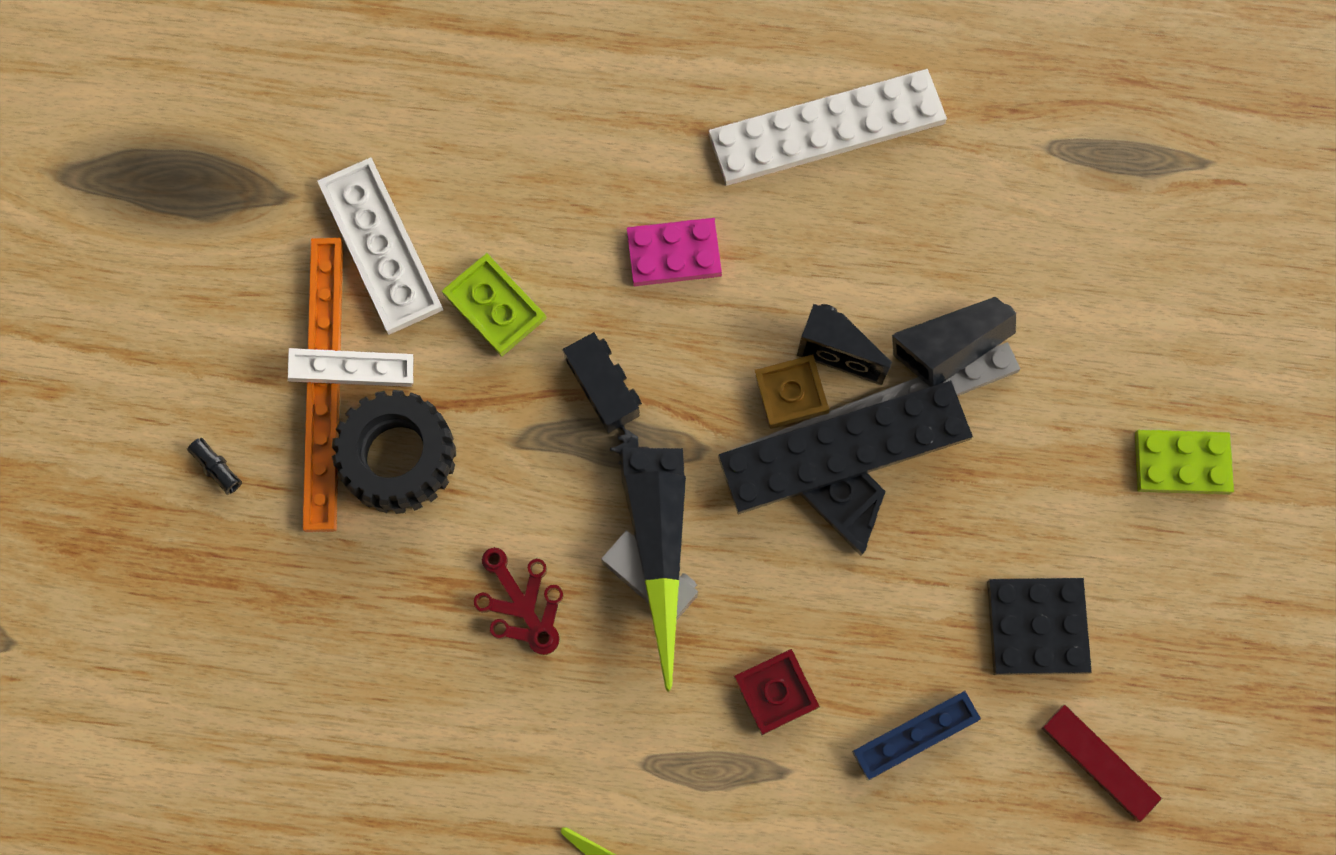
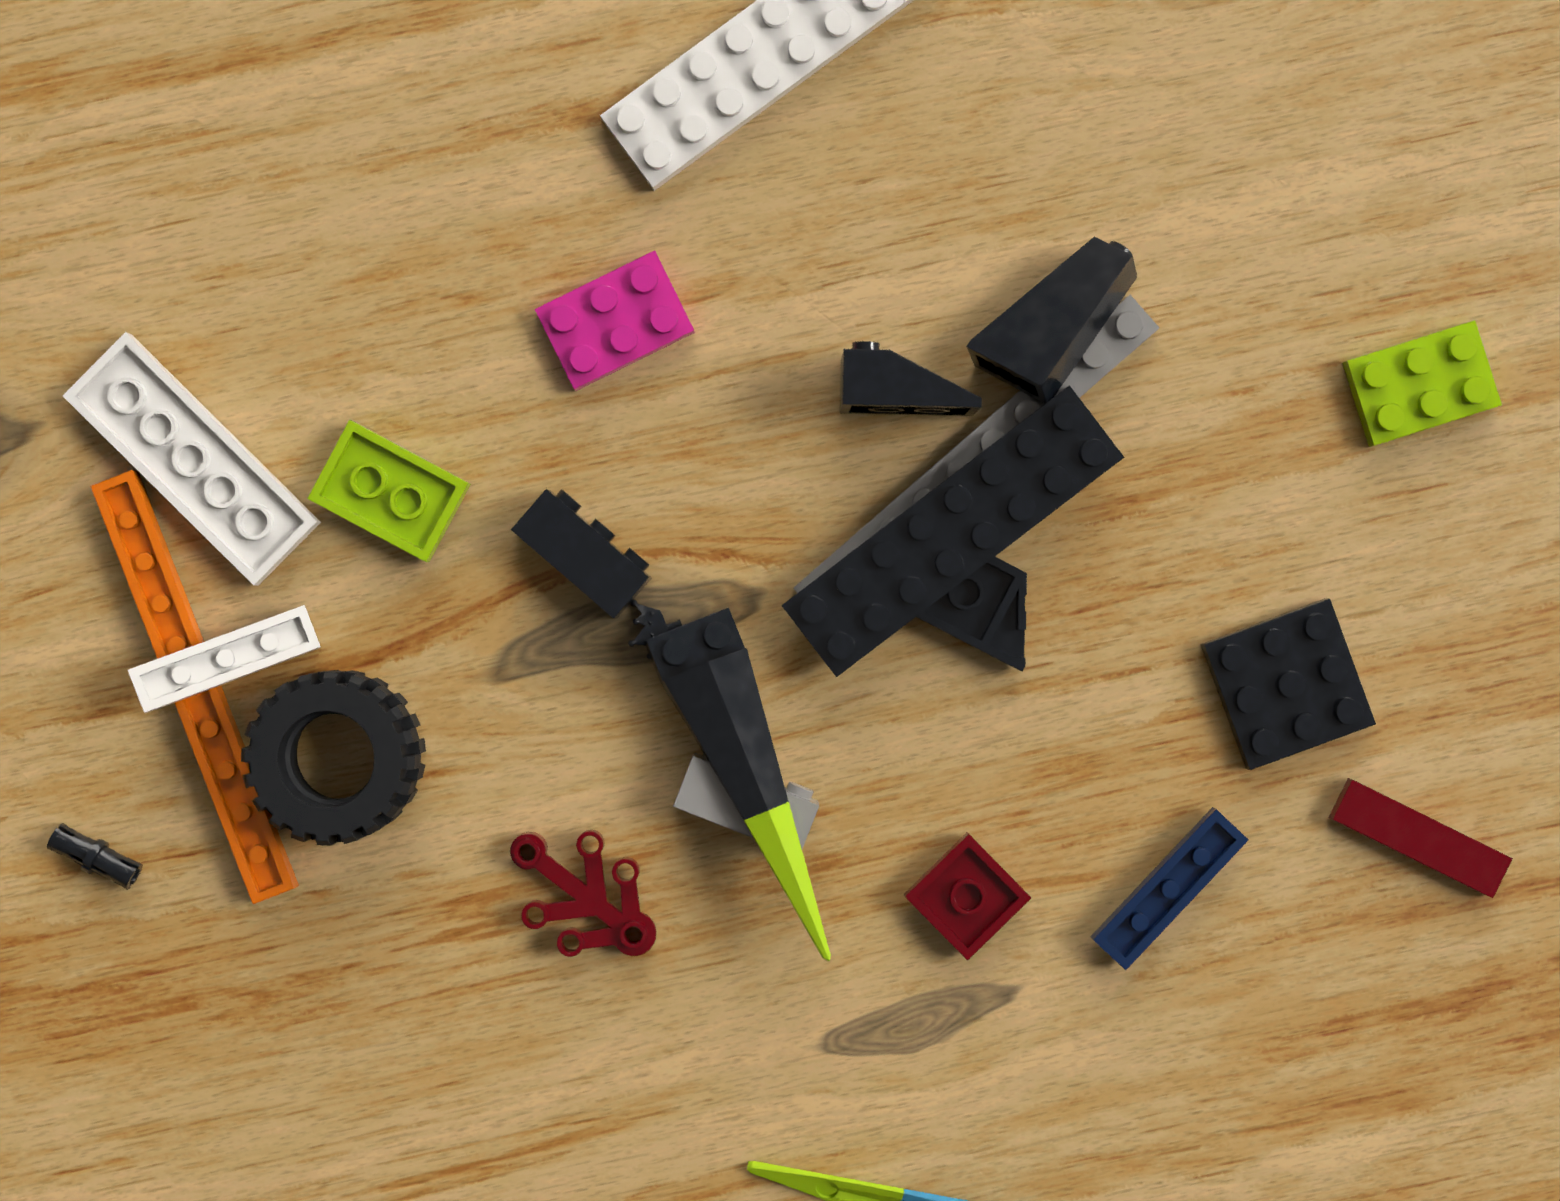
camera: 20 degrees left, 15 degrees up
pearl gold plate [754,355,829,429] -> none

